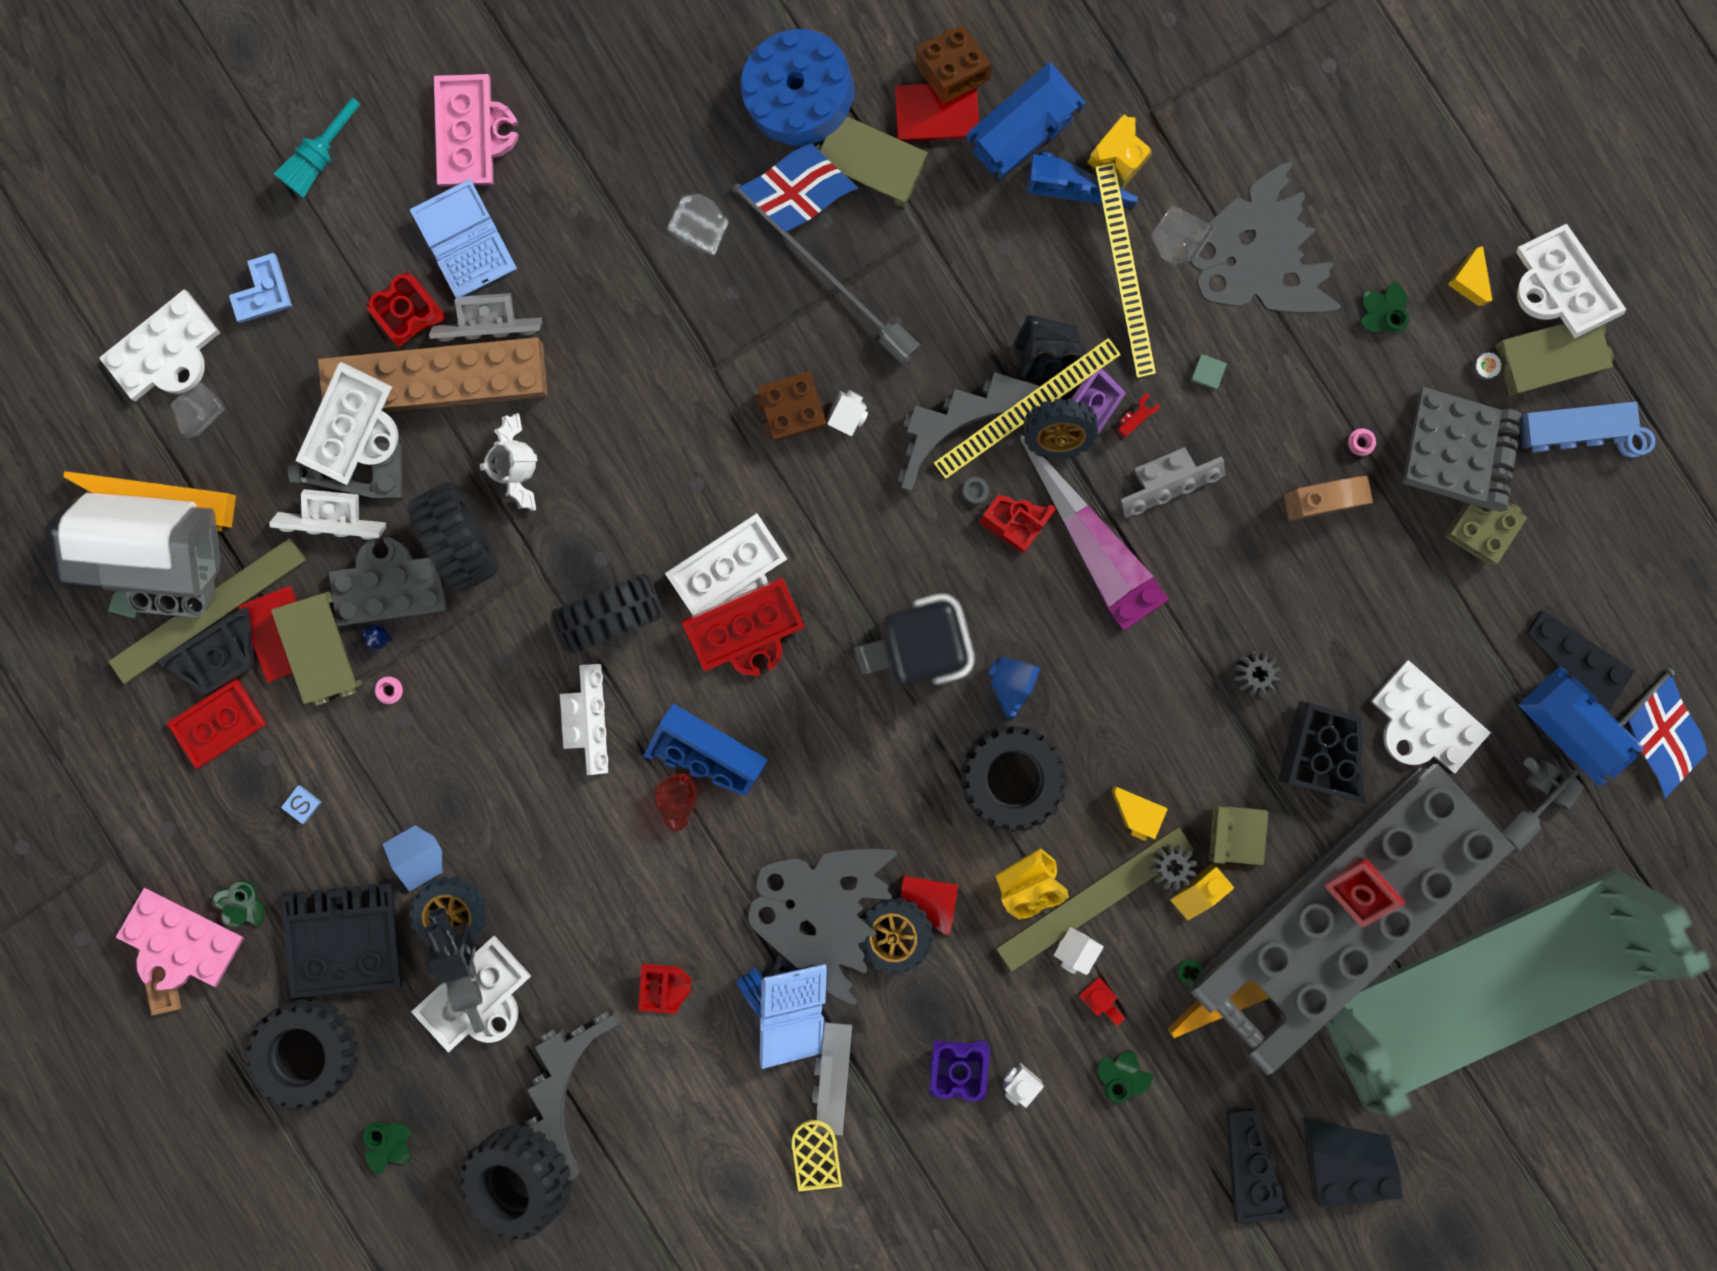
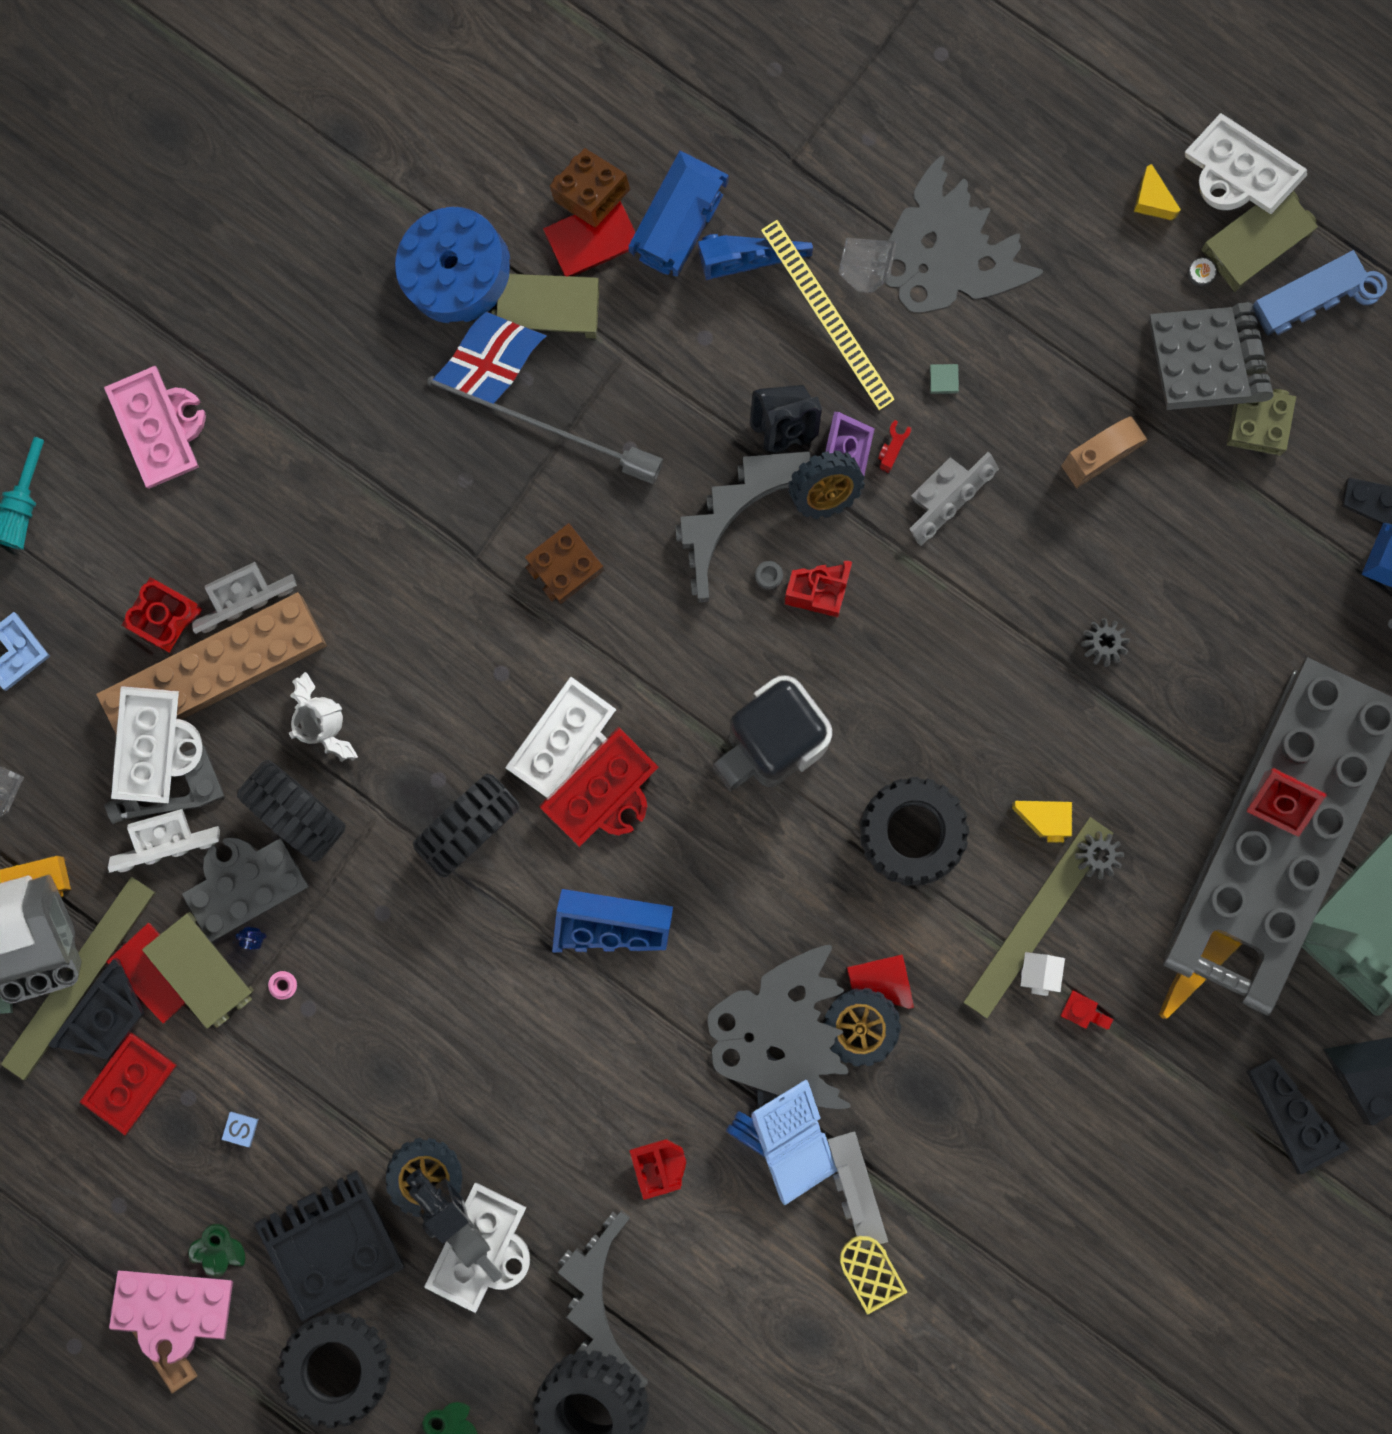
camera: 20 degrees left, 5 degrees down
medium blue slope [383,825,443,891] -> none
light blue piece [410,179,517,297] -> none
white bracket [560,664,608,775] -> none
clear red piece [655,773,698,832] -> none
clear slope [667,194,729,255] -> none
white brick [825,390,868,436] -> none
dark purple piece [929,1040,990,1101] -> none
light yellow sticker [934,338,1120,479] -> none
blue wedge [988,656,1040,720] -> none
yellow piece [995,849,1069,920] -> none
white brick [1002,1063,1044,1108] -> none
magenta plate [1021,435,1169,632] -> none
yellow piece [1087,114,1152,189] -> none
dark green plate [1098,1050,1153,1104] -> none
yellow slope [1170,864,1234,920] -> none
dark green bush [1177,959,1203,985] -> none
olive bracket [1208,805,1268,865] -> none
black wedge [1278,701,1366,804] -> none
bright pink plate [1348,428,1376,456] -> none
dark green plate [1360,282,1409,333] -> none
white plate [1370,660,1491,774] -> none

